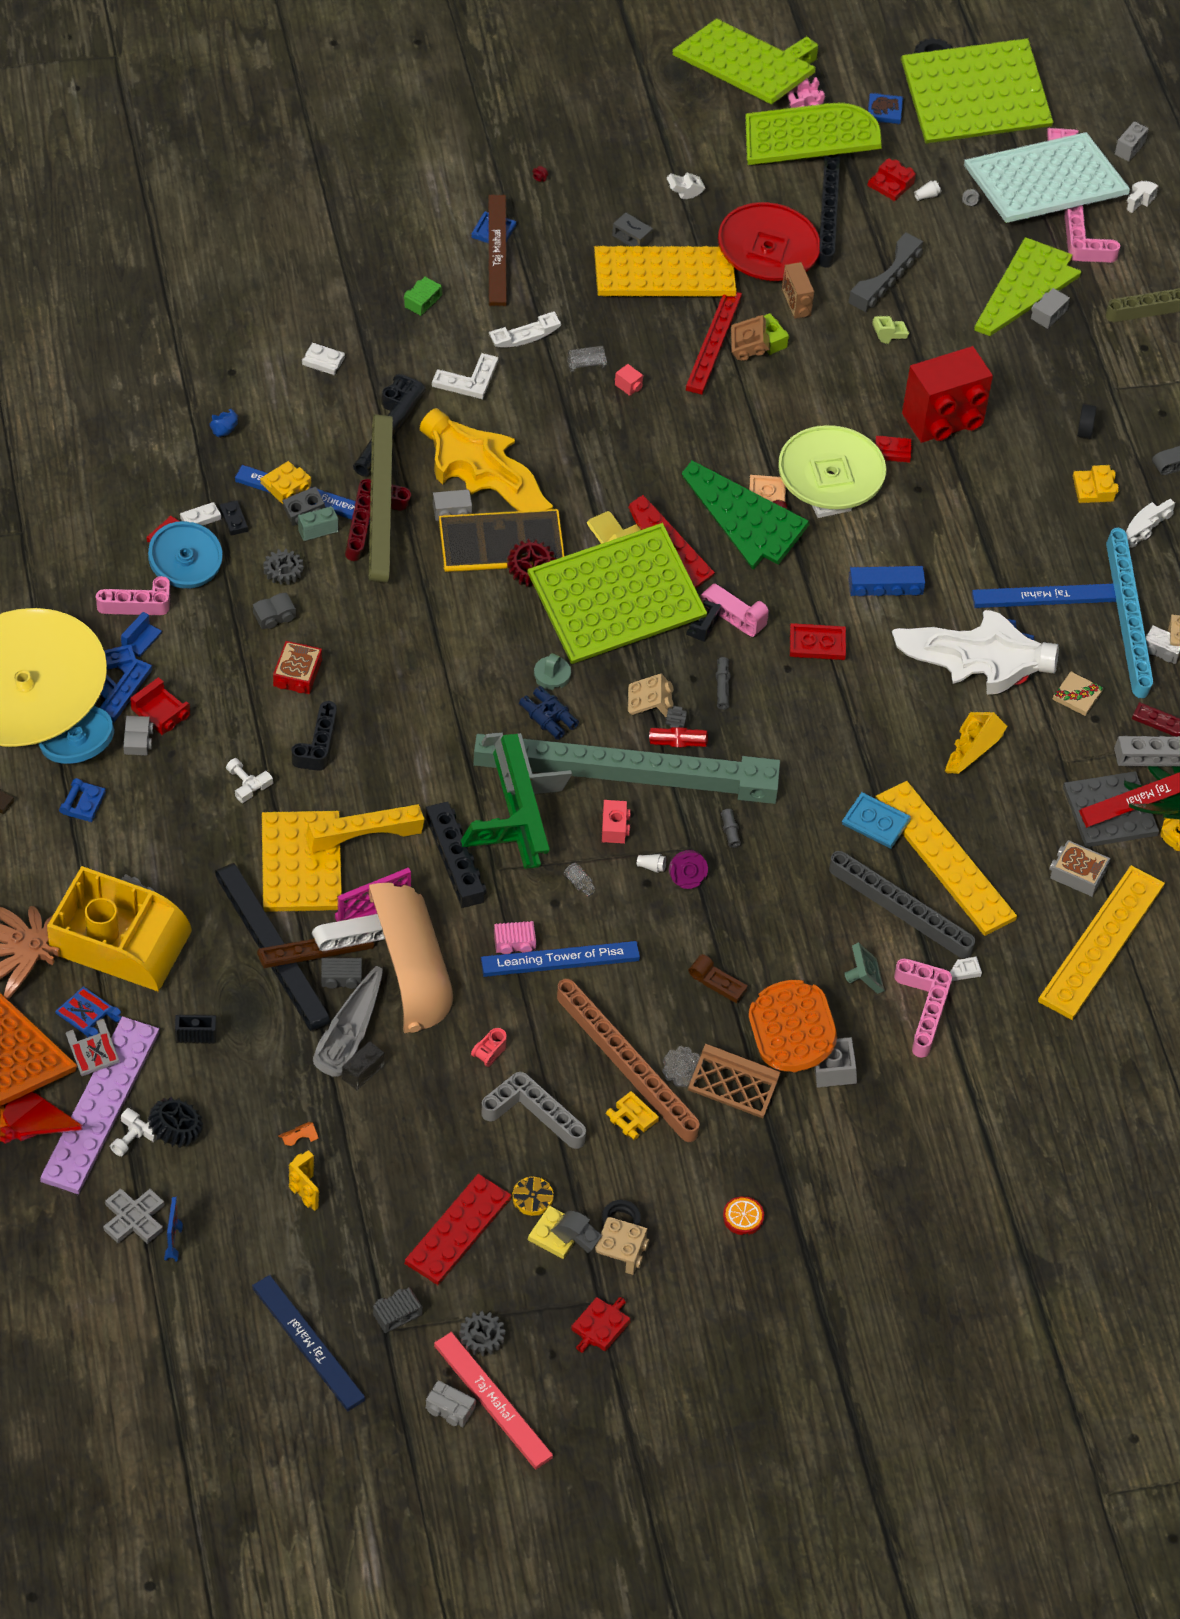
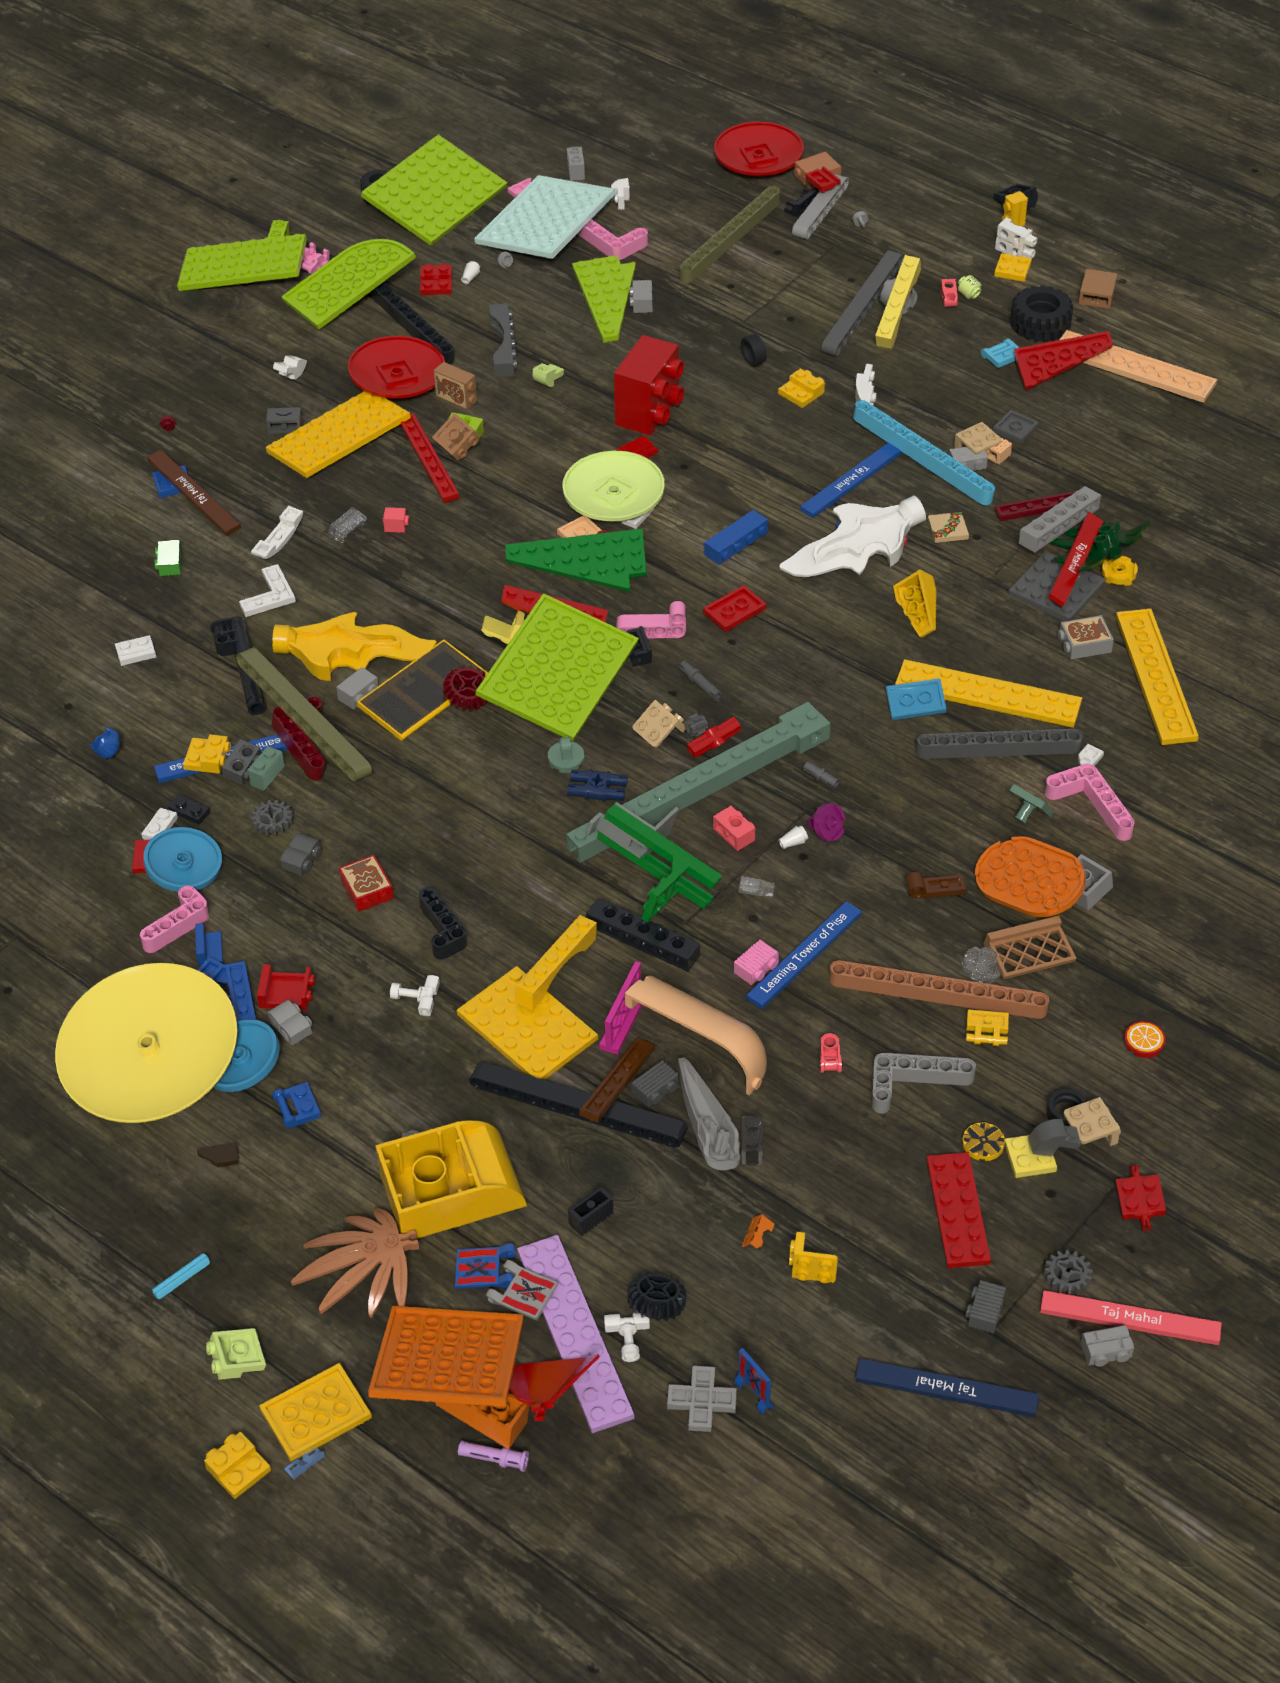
camera: 35 degrees left, 5 degrees down
white beam [312,914,385,951] -> none
tile [868,93,903,124] -> none

